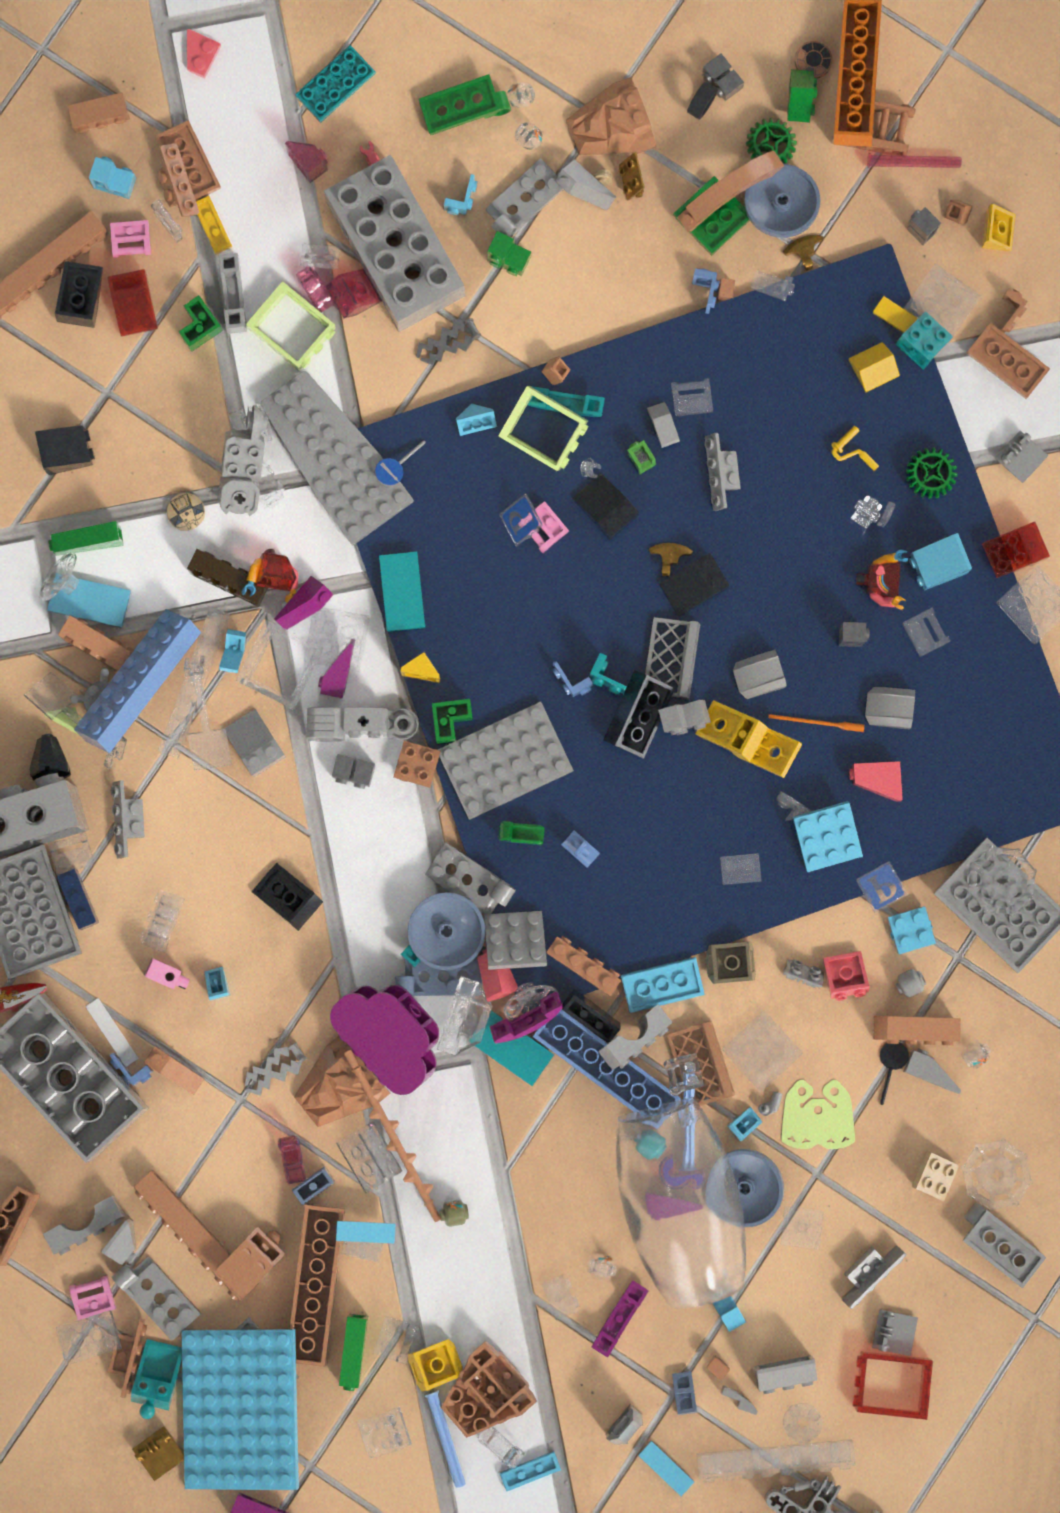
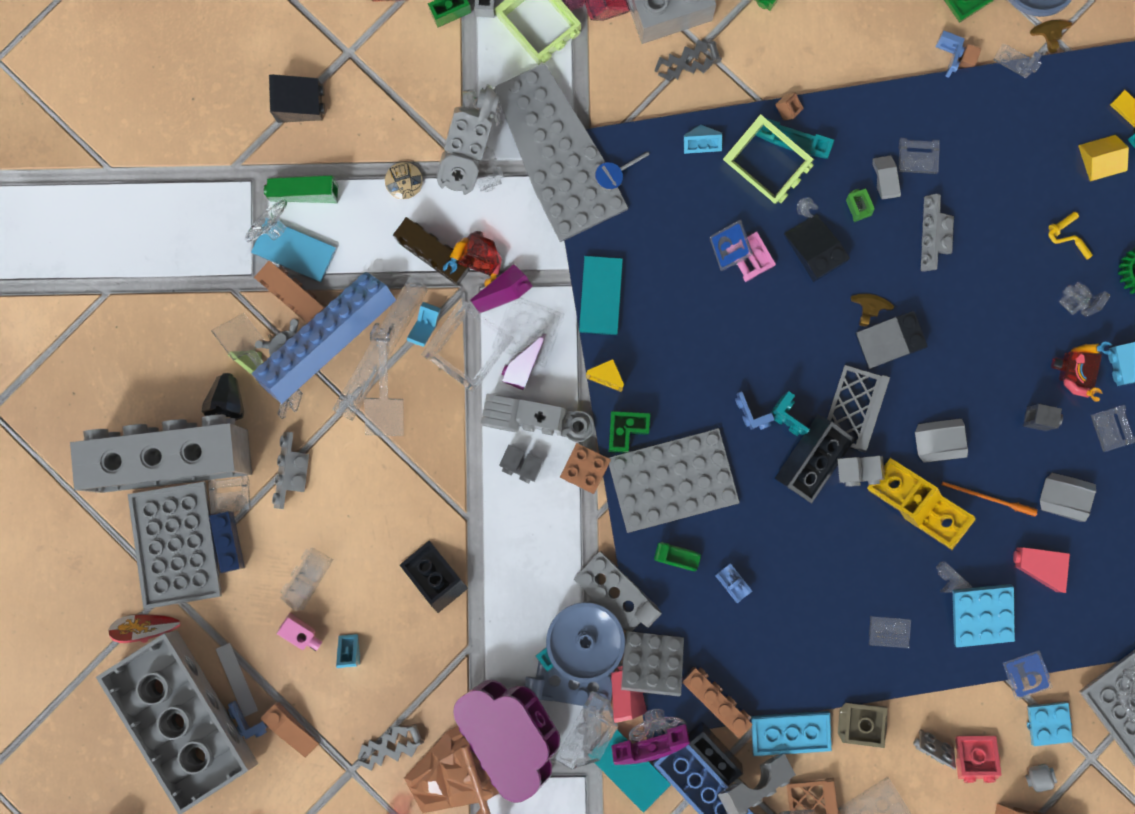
camera: 15 degrees right, 0 degrees up
light grey slope [223,709,286,777] -> none

